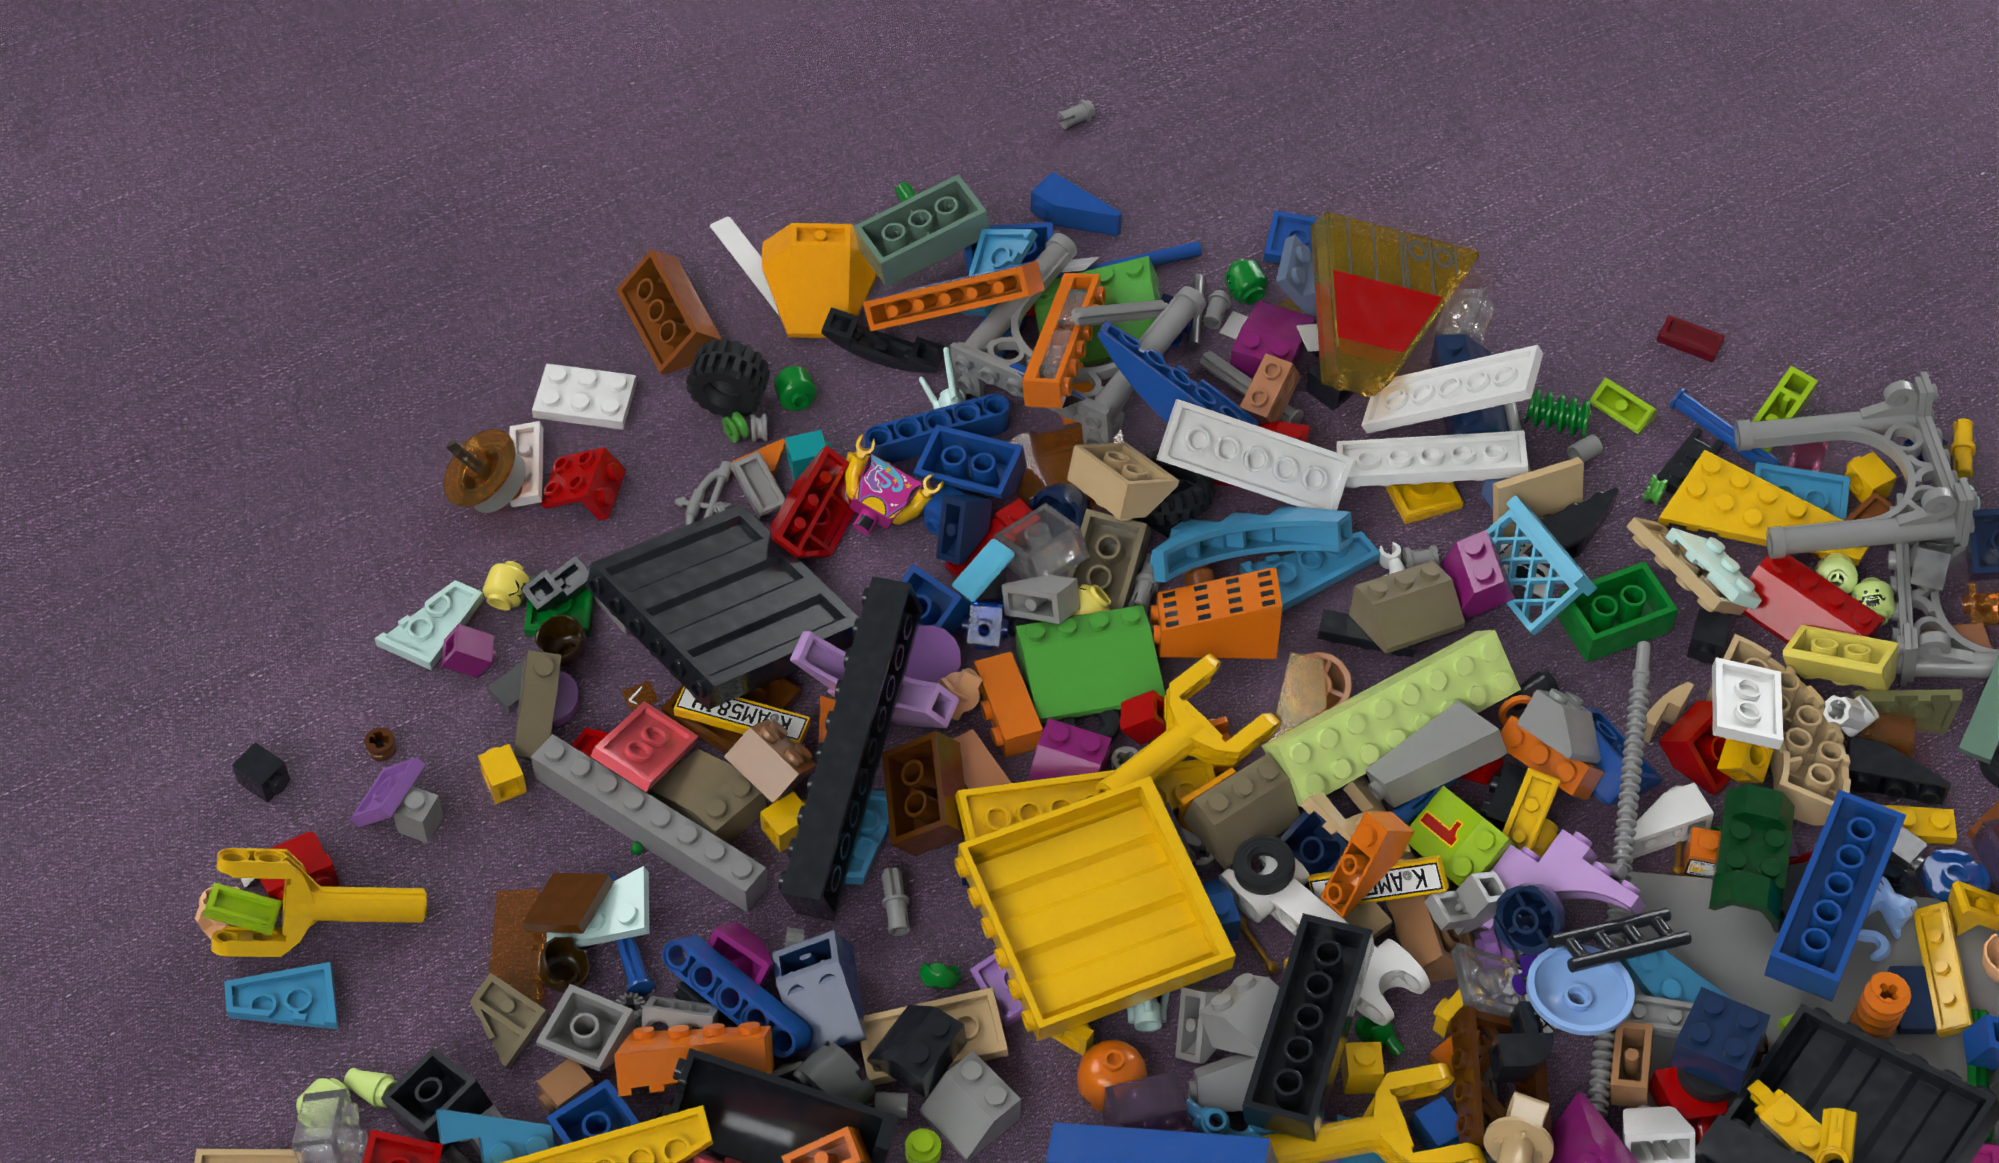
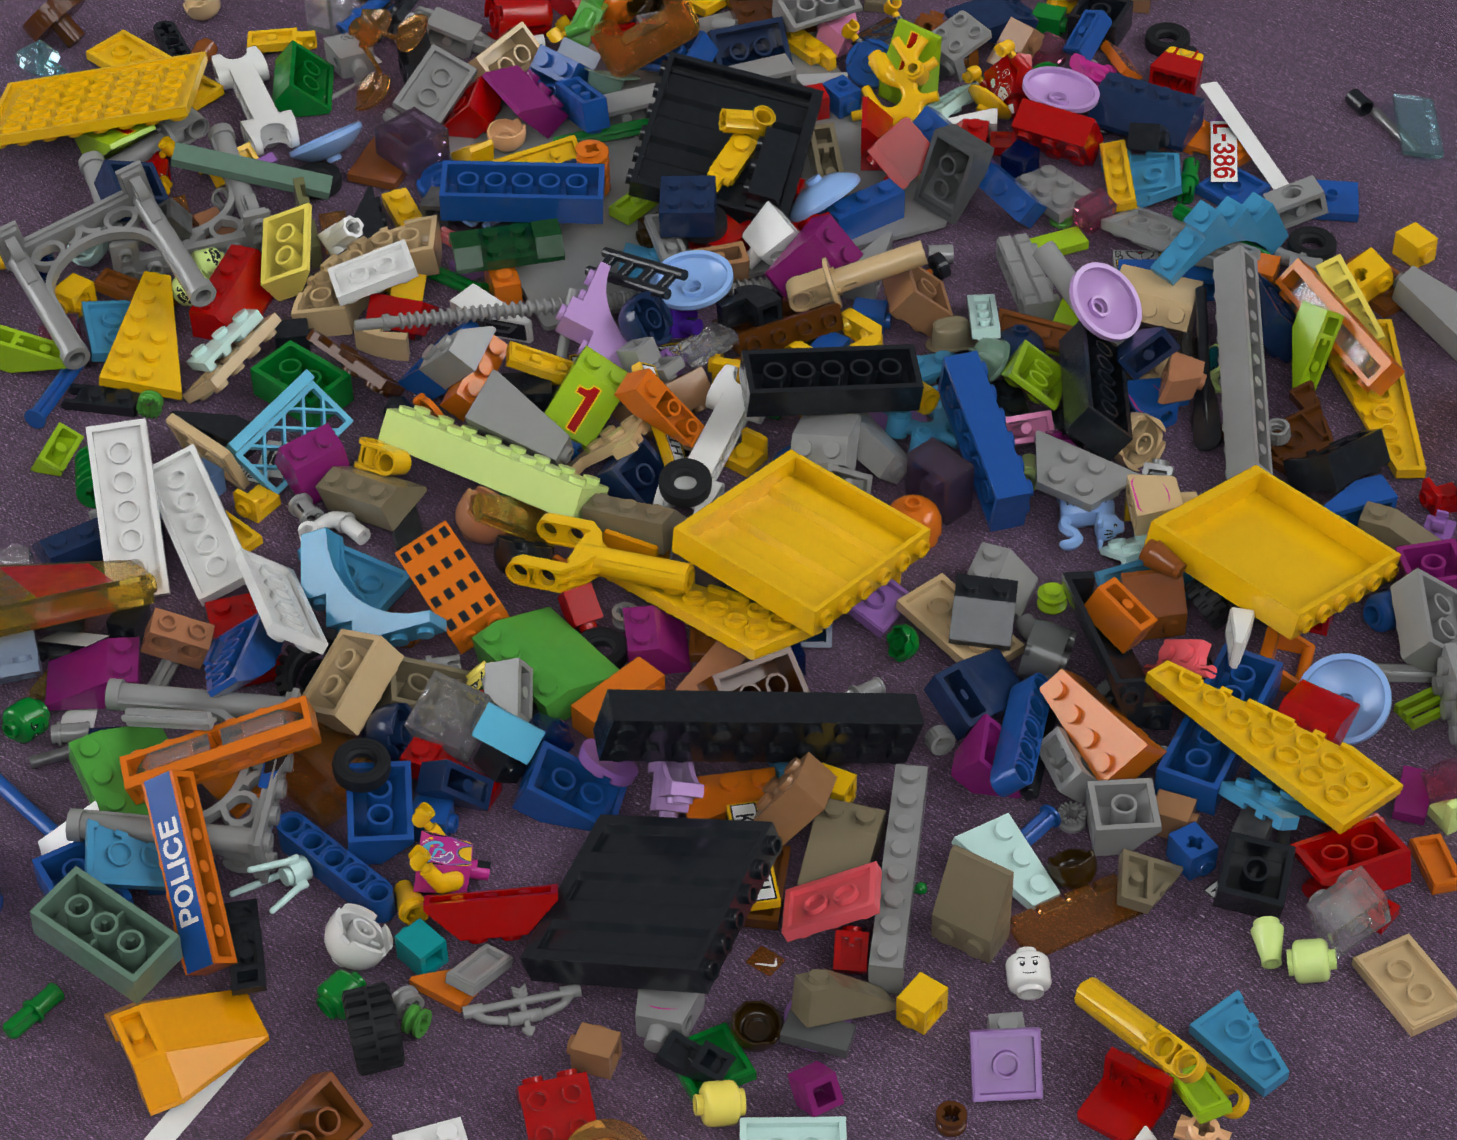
camera: 115 degrees left, 10 degrees down
reddish brown tile [522,872,614,934] -> none
none -> yellow bracket [233,484,281,523]
none -> reddish brown wing [306,329,406,398]
none -> white cylinder [324,903,393,971]
none -> black tyre [332,738,391,793]
none -> yellow piece [354,437,412,476]
none -> black cylinder [494,535,554,583]
none -> medium nougat brick [566,1022,622,1080]
none -> dark tan slope [931,844,1014,964]
none -> white head [1005,946,1052,1000]
none -> blue brick [1166,821,1219,881]

